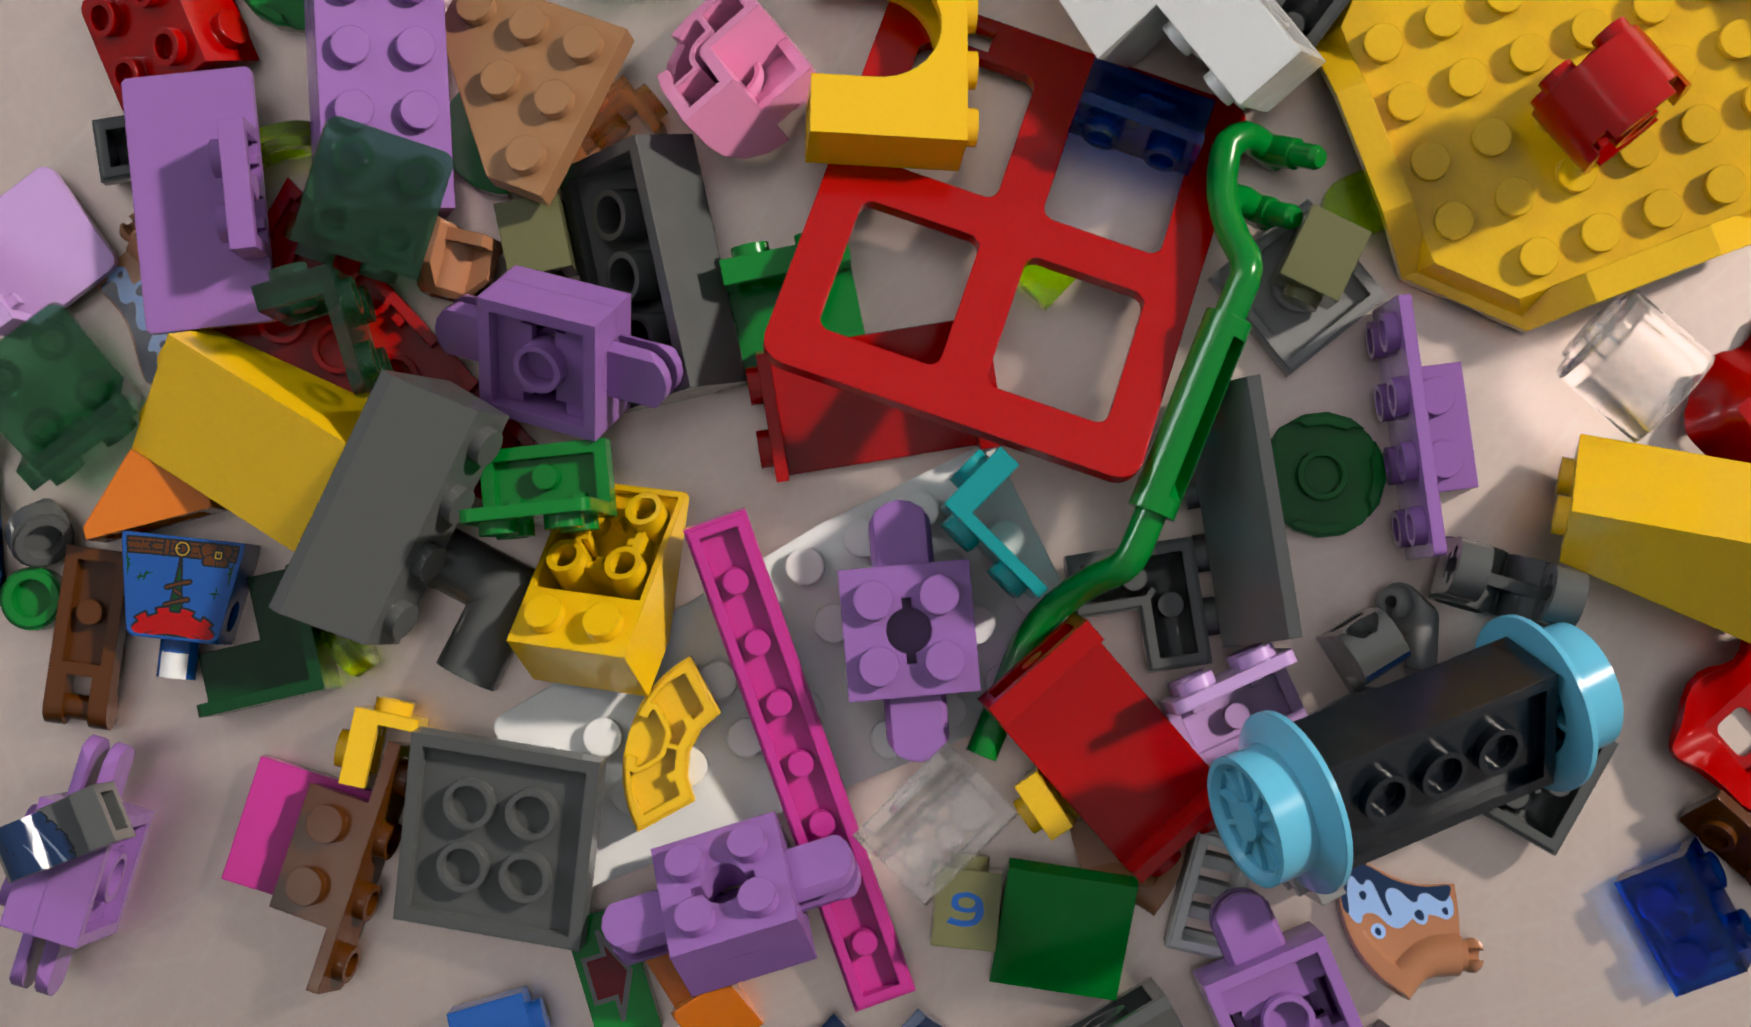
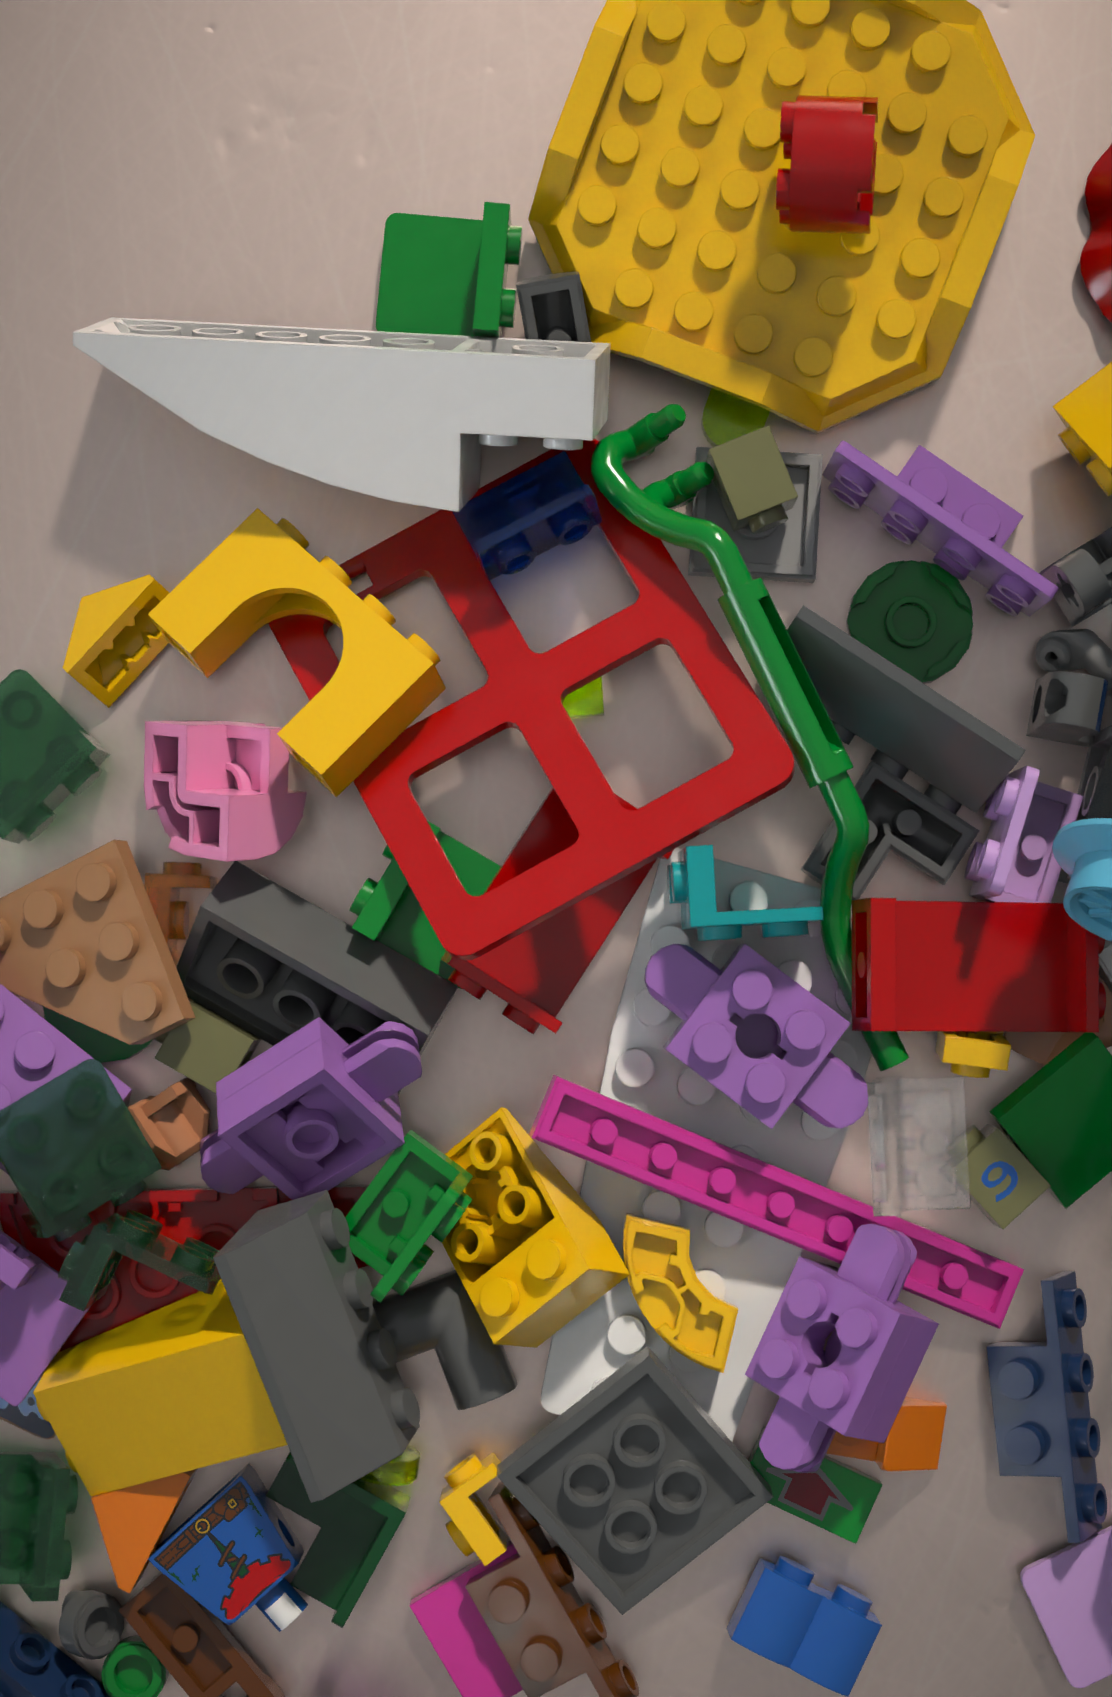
camera: 45 degrees left, 0 degrees up
clear piece [1556,290,1716,443] -> none

